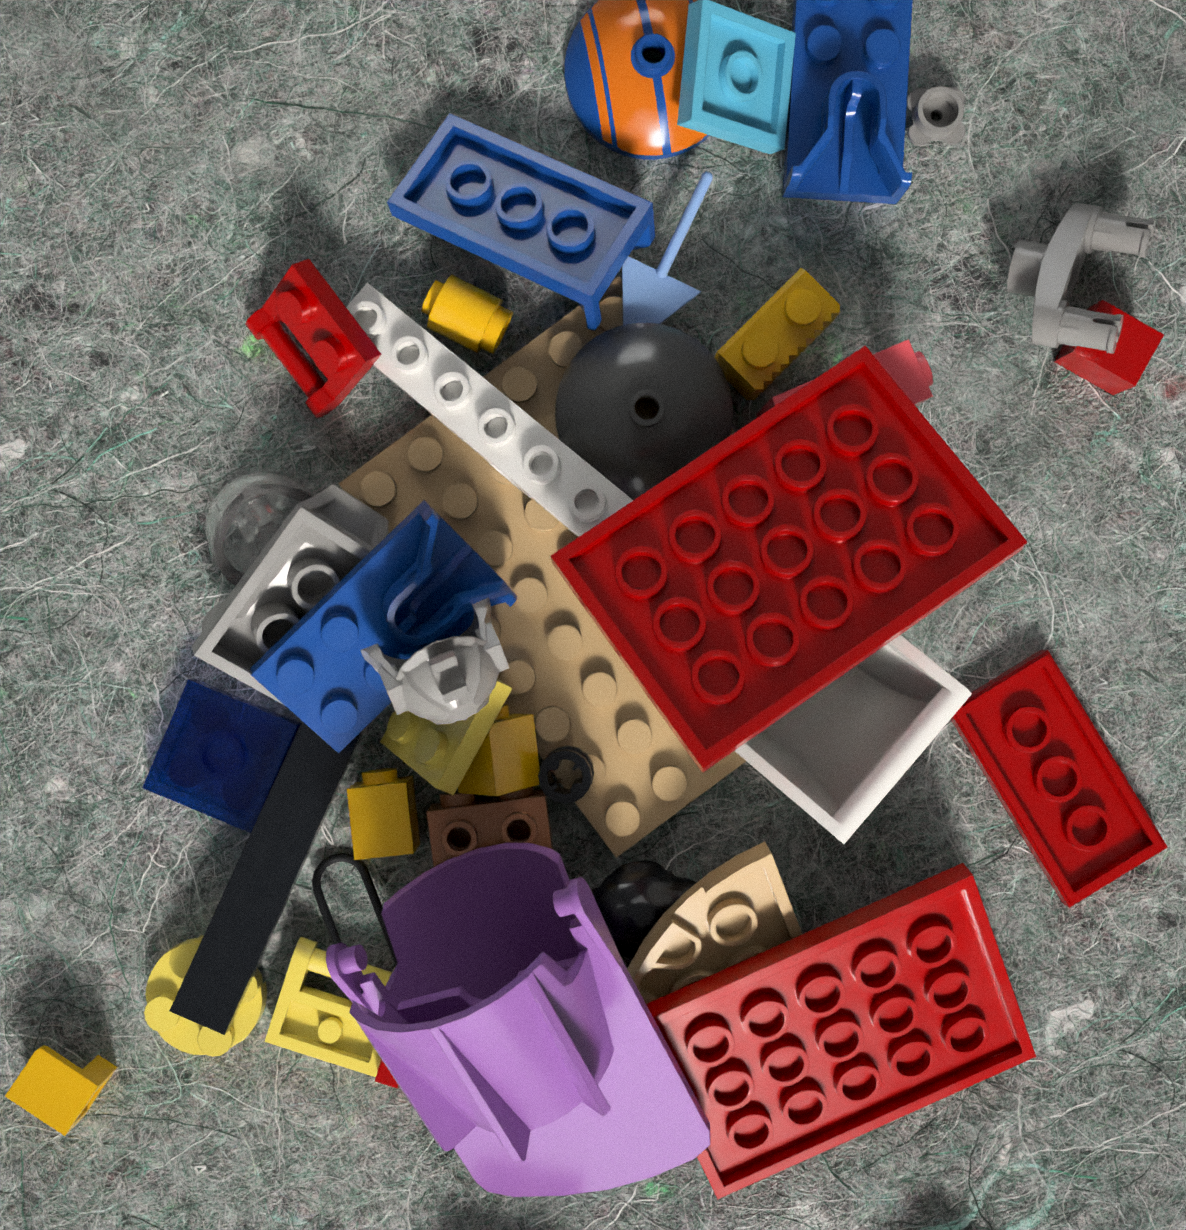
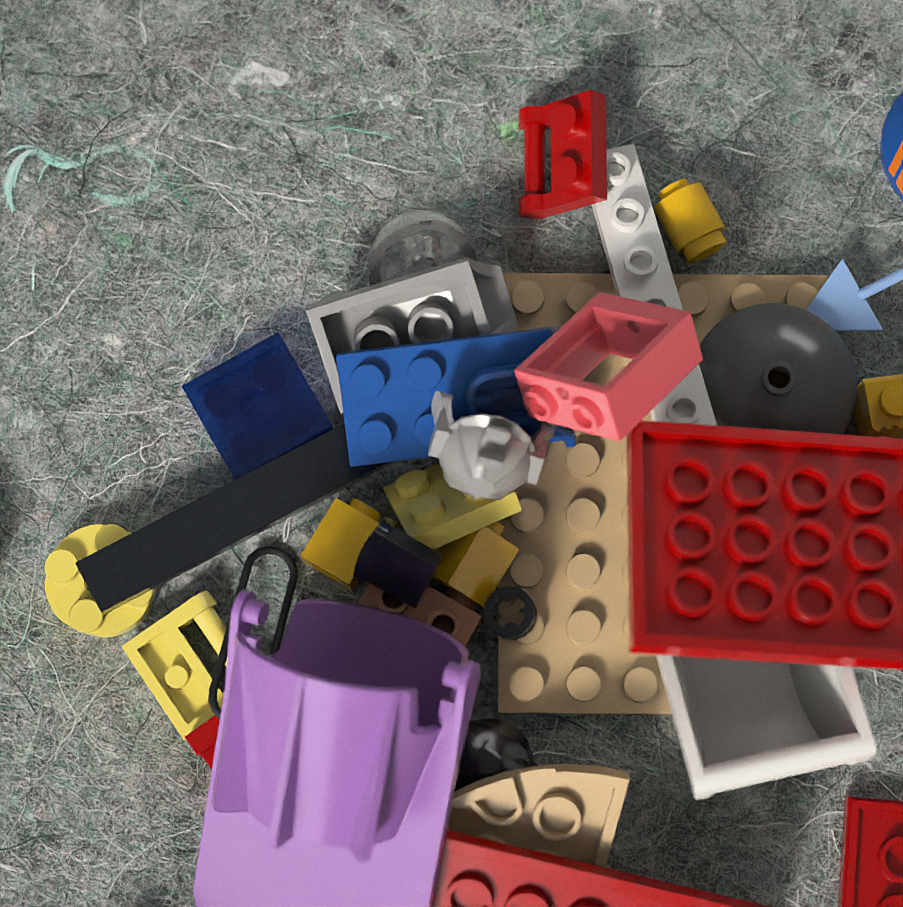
camera: 35 degrees right, 10 degrees down
blue plate [387,113,655,331] -> none
none -> black tile [353,516,444,609]
none -> coral window [514,292,703,442]

